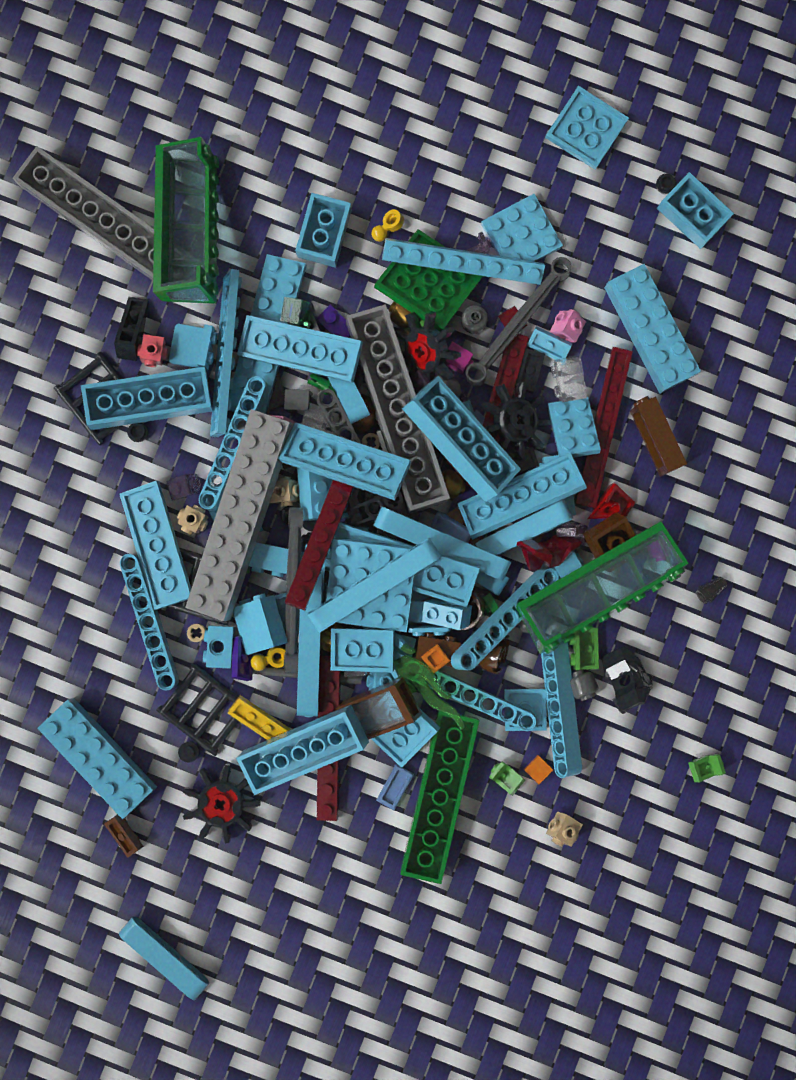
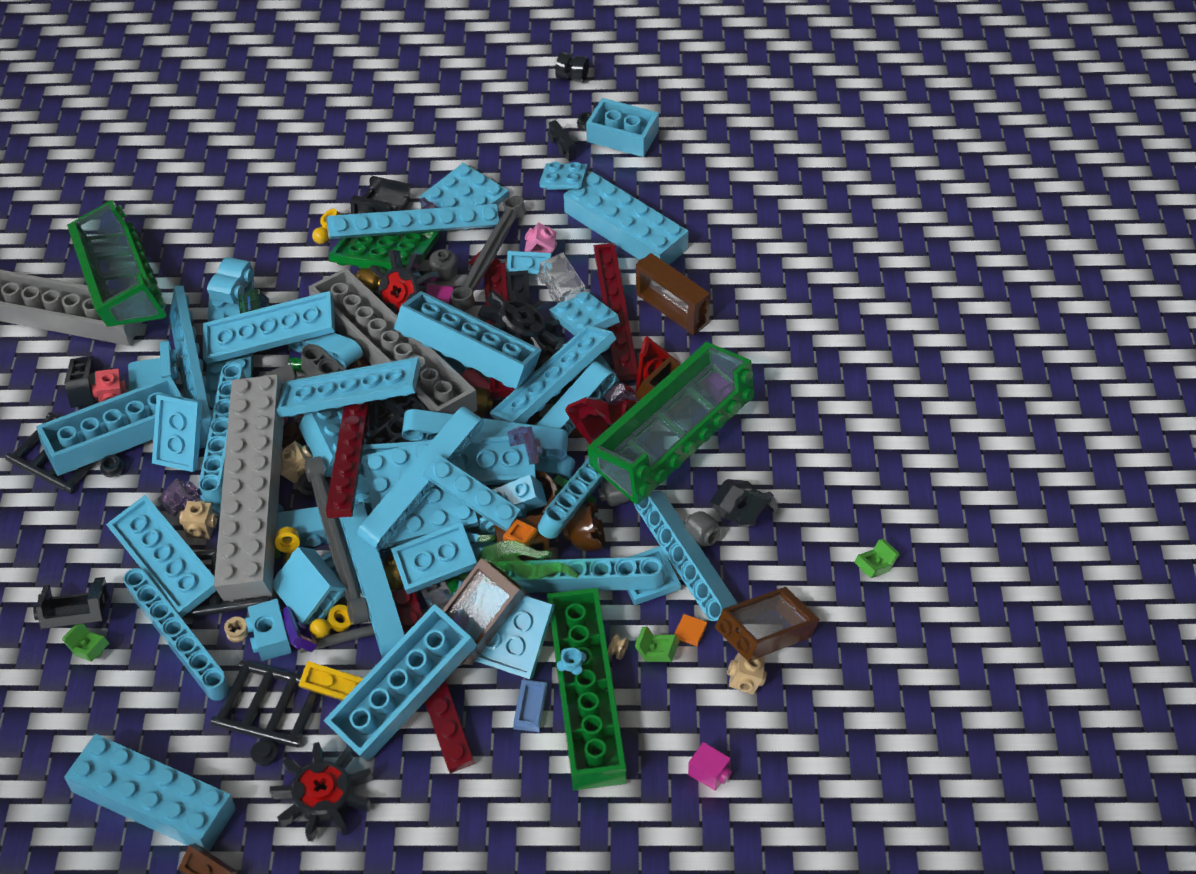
camera: 15 degrees left, 35 degrees down
medium azure brick [295,193,352,268] -> none
medium azure plate [545,86,629,170] -> none
bright green bracket [569,628,599,670] -> none
clear smoke cone [696,576,727,604] -> none
none -> black panel [33,577,109,629]
none -> bright green bracket [62,624,109,662]
none -> medium azure plate [152,393,203,472]
none -> medium azure brick [207,257,254,304]
none -> yellow plate [275,527,300,562]
none -> black panel [350,176,410,214]
none -> medium azure plate [422,454,521,532]
none -> clear purple bracket [507,426,542,465]
none -> medium azure bracket [540,162,588,190]
none -> black plate [548,120,576,162]
none -> black wheel [555,52,590,83]
none -> medium azure plate [557,648,586,675]
none -> tan bush [608,634,629,660]
none -> dark pink brick [688,742,732,791]
none -> reddish brown window [714,587,820,662]

